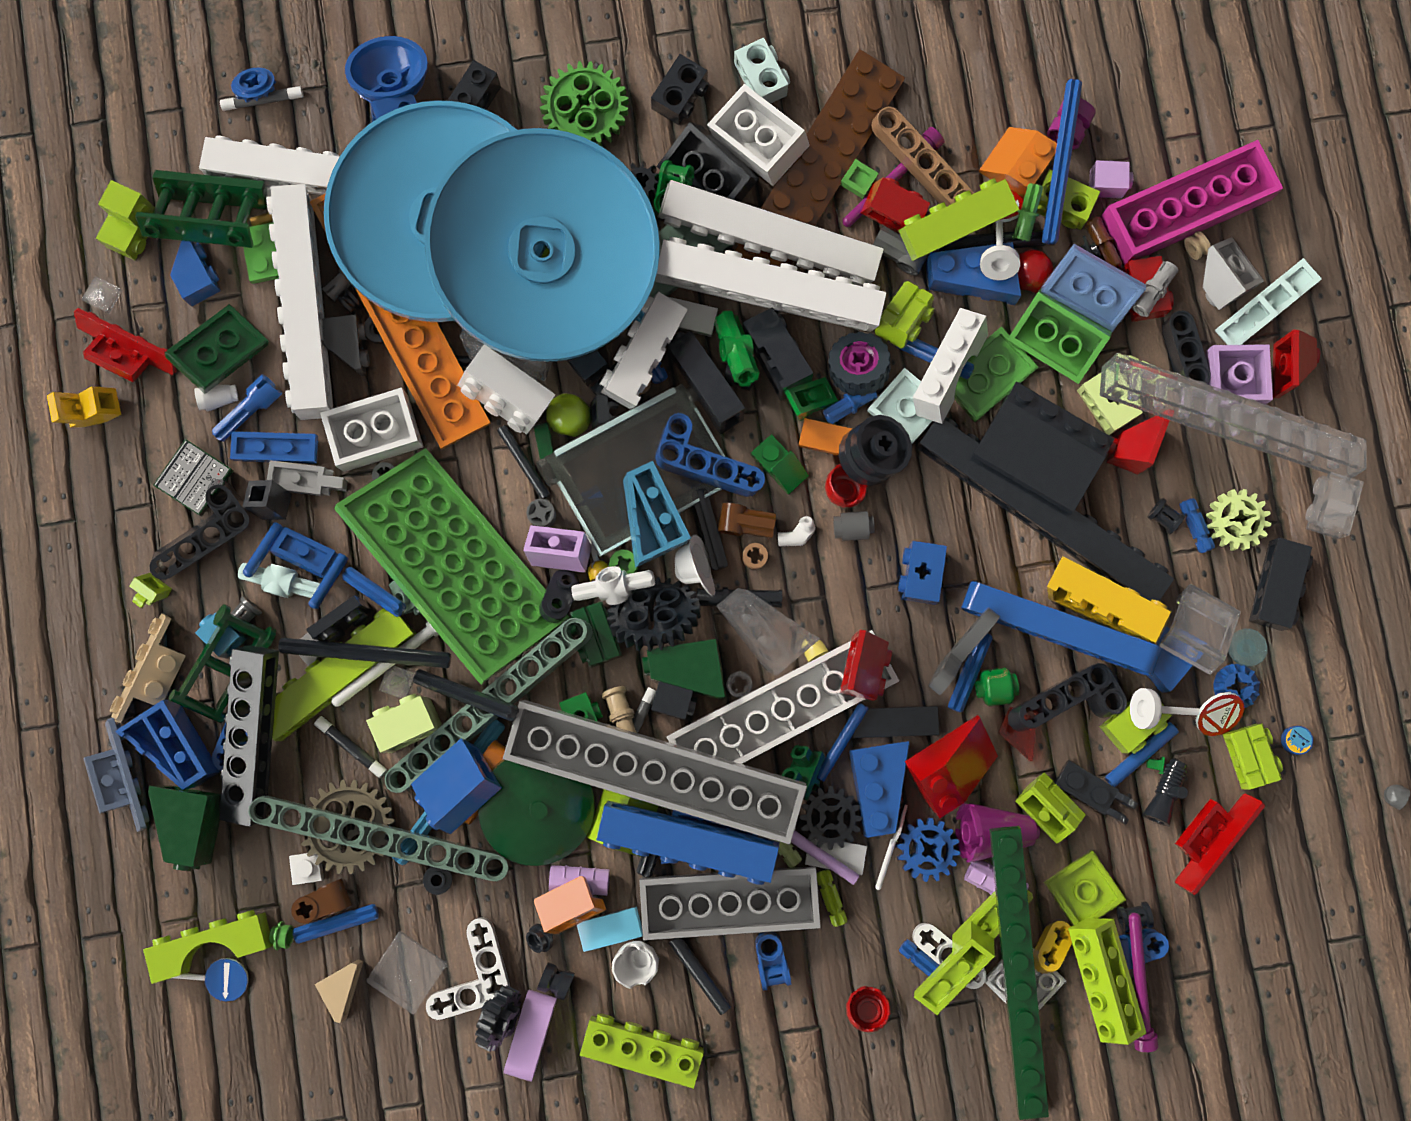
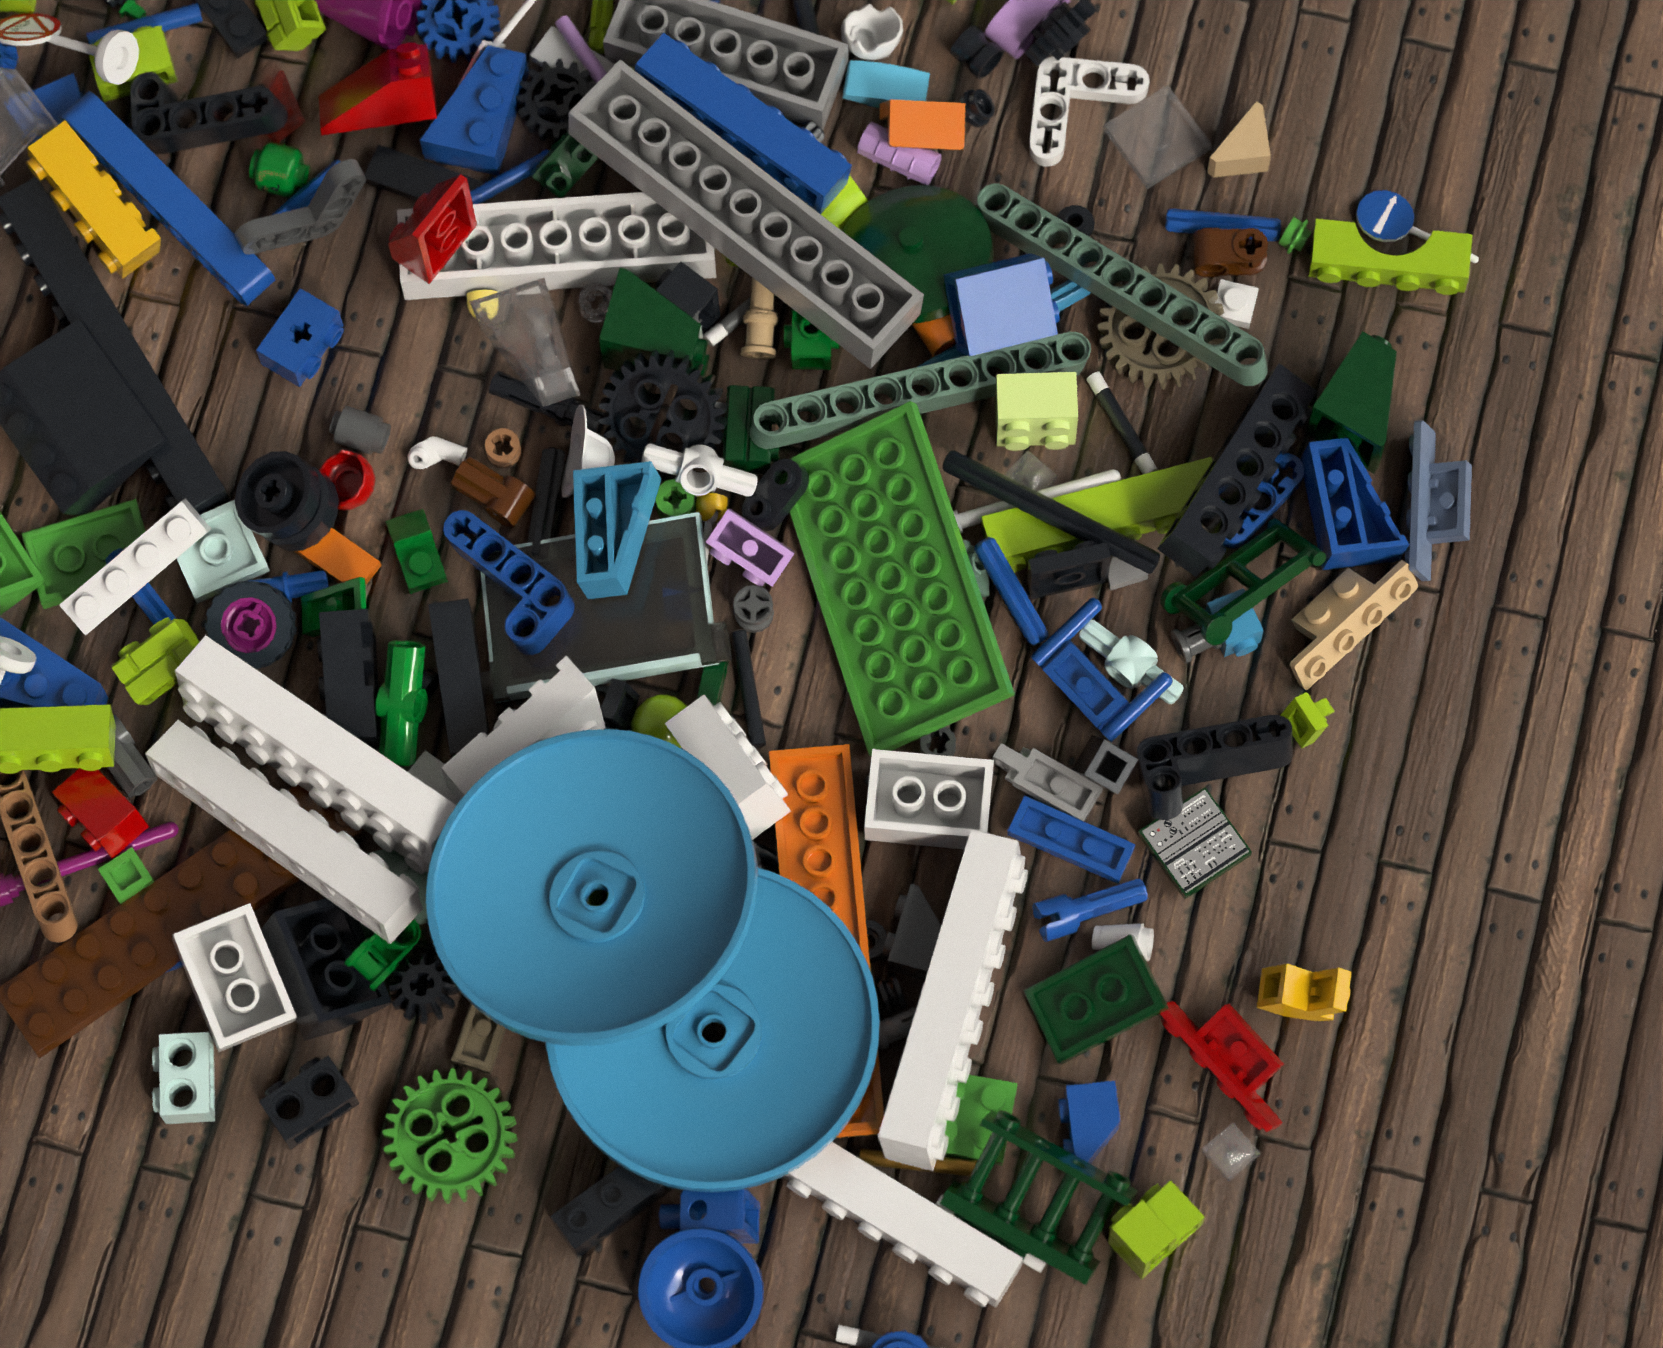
camera: 155 degrees left, 10 degrees down
black axle [413,669,519,721] -> none

